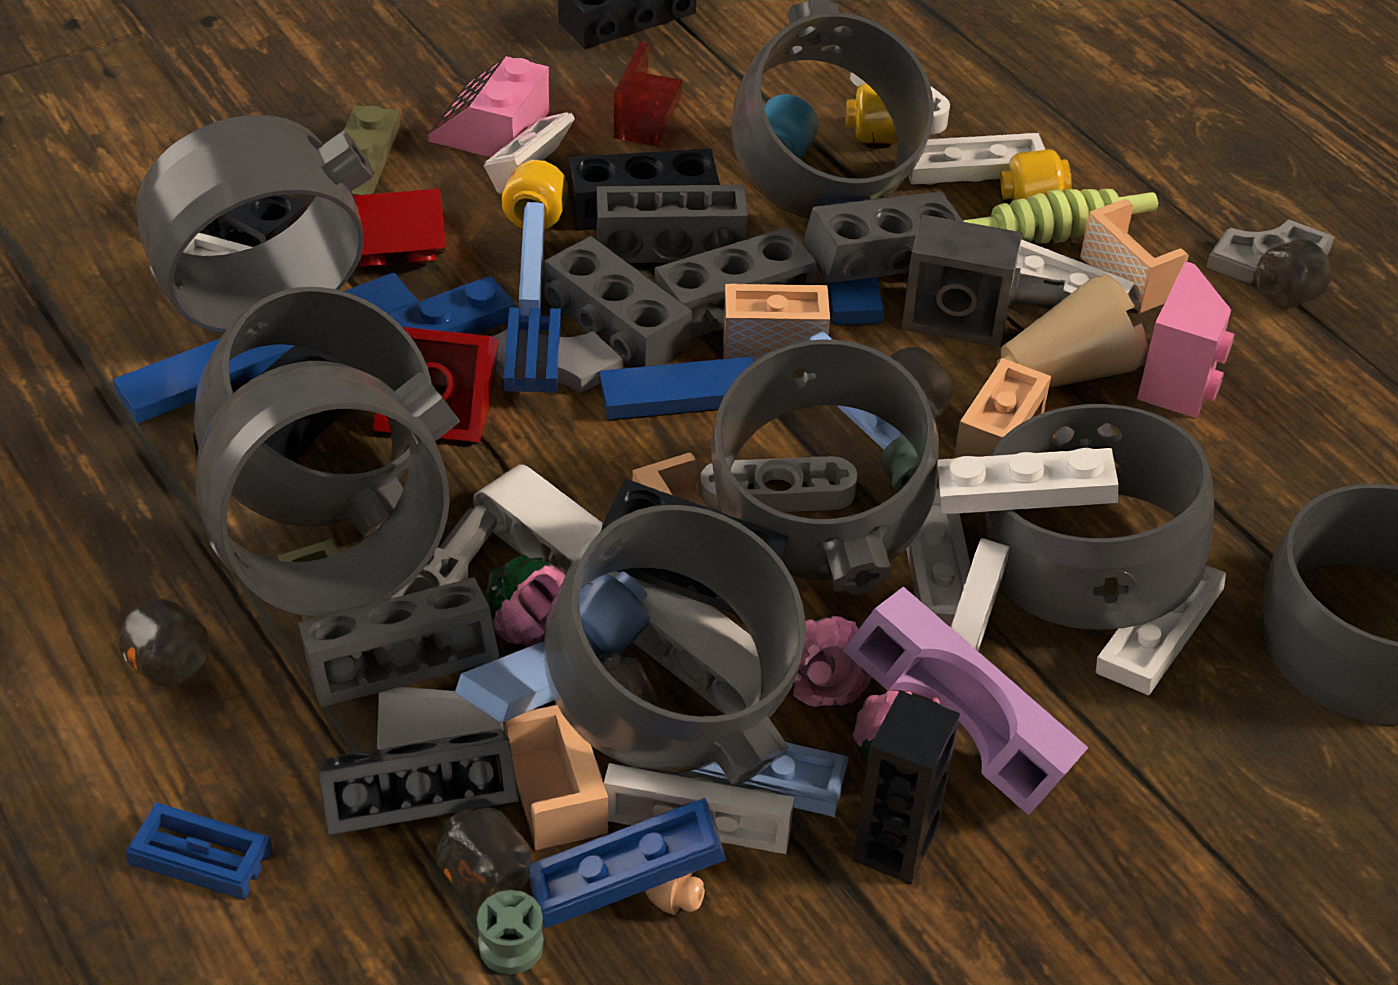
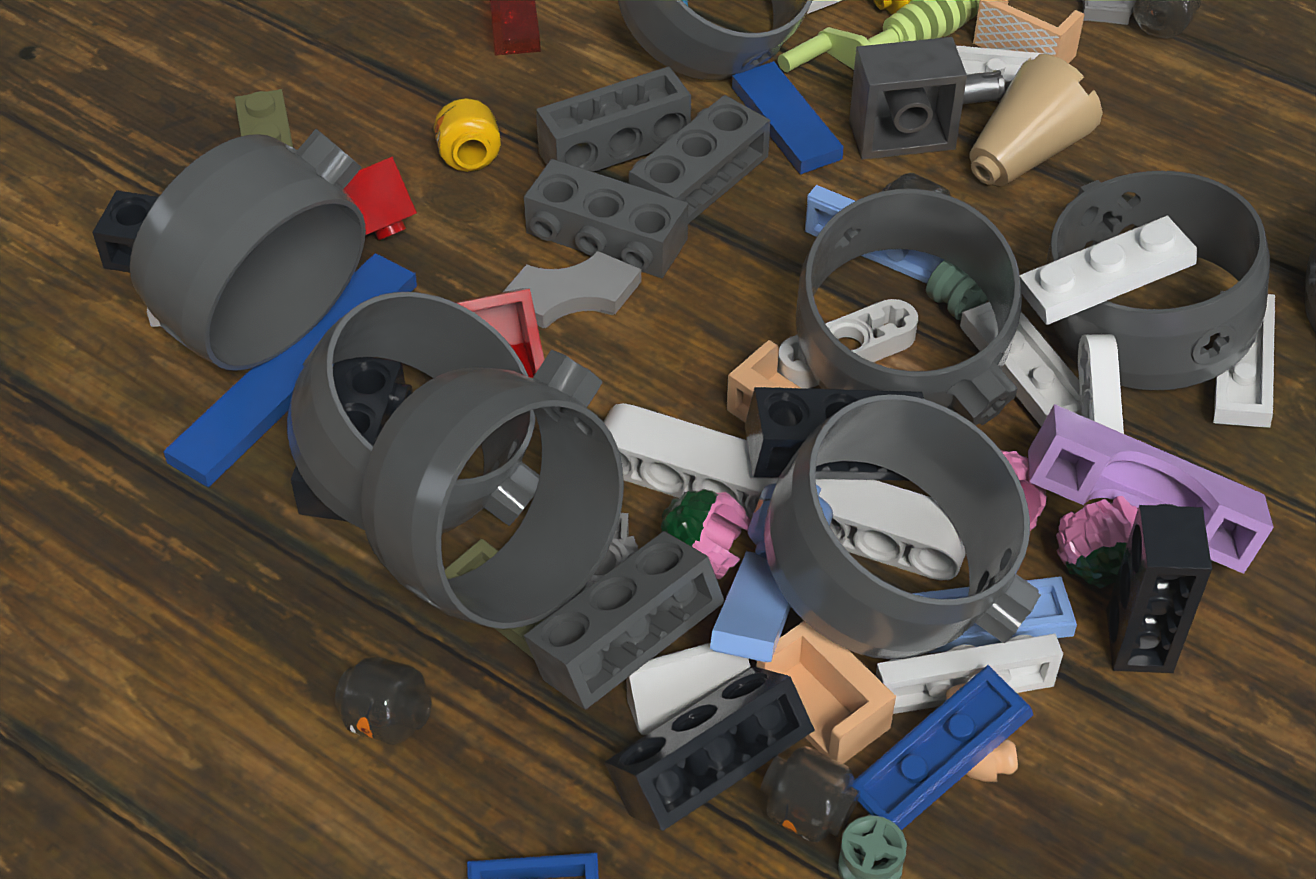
camera: 20 degrees left, 5 degrees up
blue plate [387,276,515,334] -> none
bright pink slope [428,56,549,157] -> none
white slope [483,112,575,194] -> none
blue tile [503,307,561,392] -> none
light blue tile [519,202,545,333] -> none
black brick [569,148,720,231] -> none
blue tile [599,357,754,420] -> none
light nougat panel [723,284,830,362] -> none
dark grey brick [802,191,964,284] -> none
light nougat panel [954,358,1051,458] -> none
bright pink slope [1137,261,1235,418] -> none

